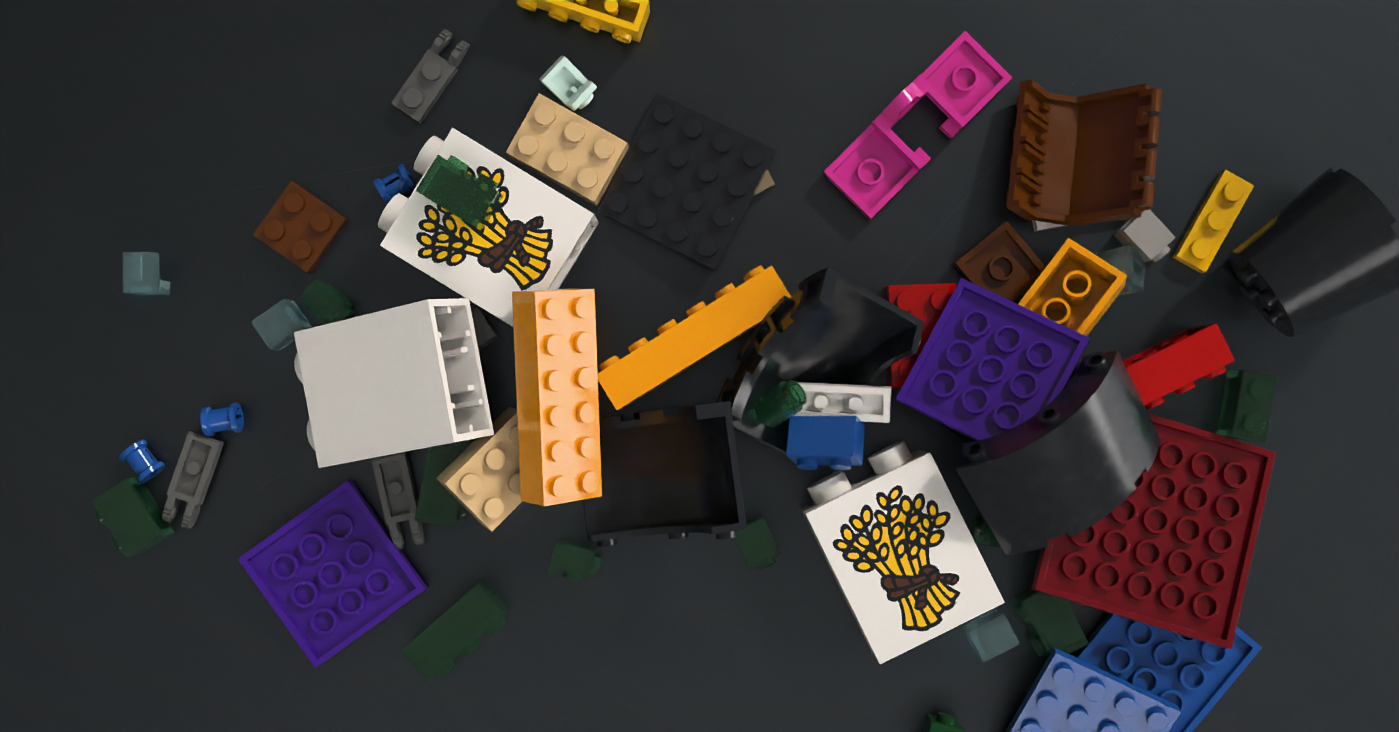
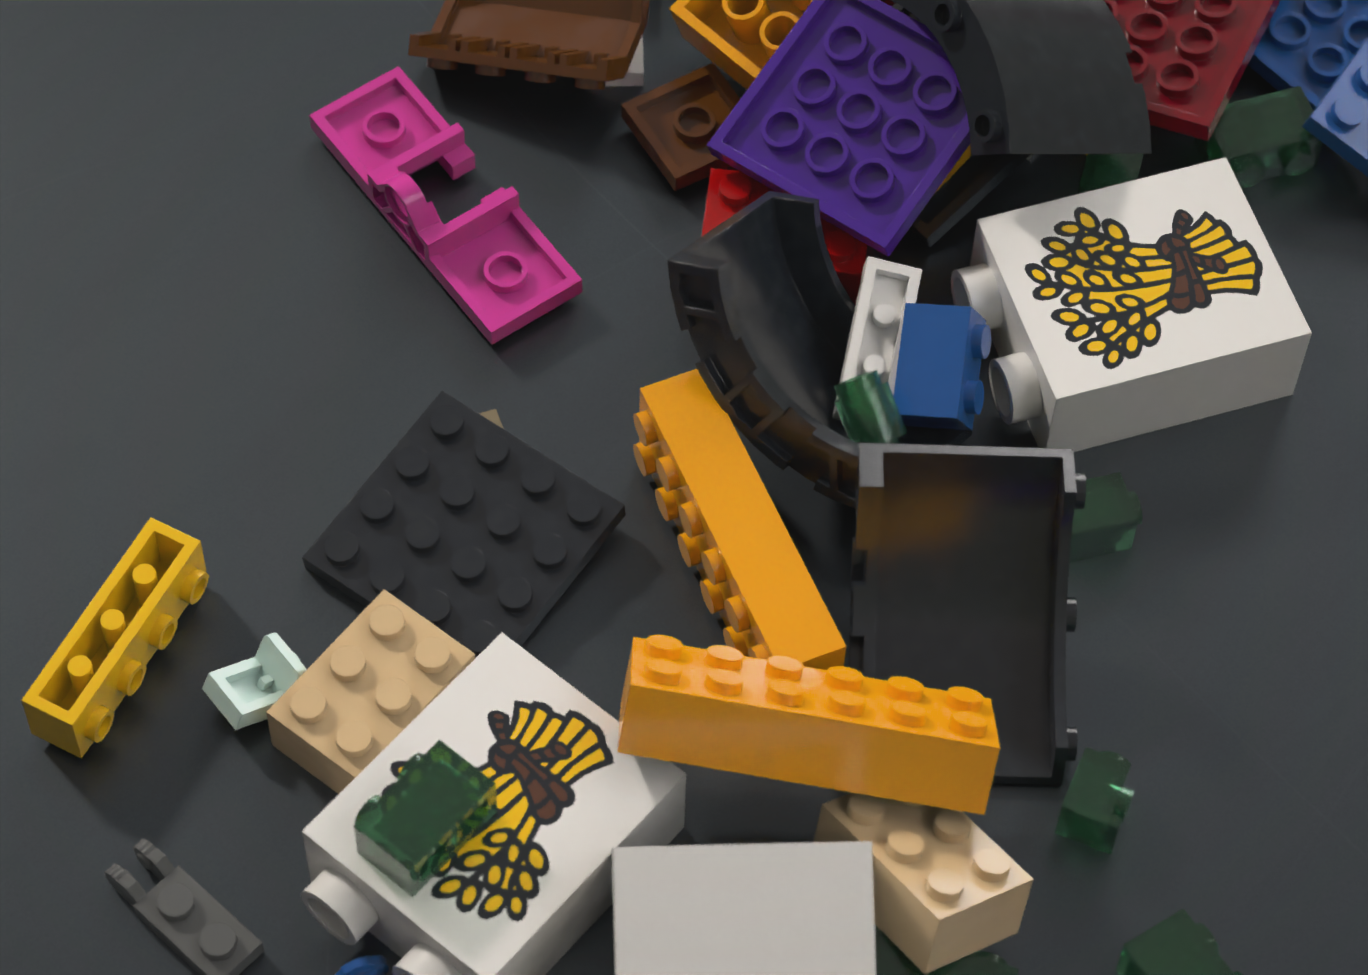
camera: 85 degrees left, 30 degrees down
clear light blue panel [962,609,1019,663] -> none

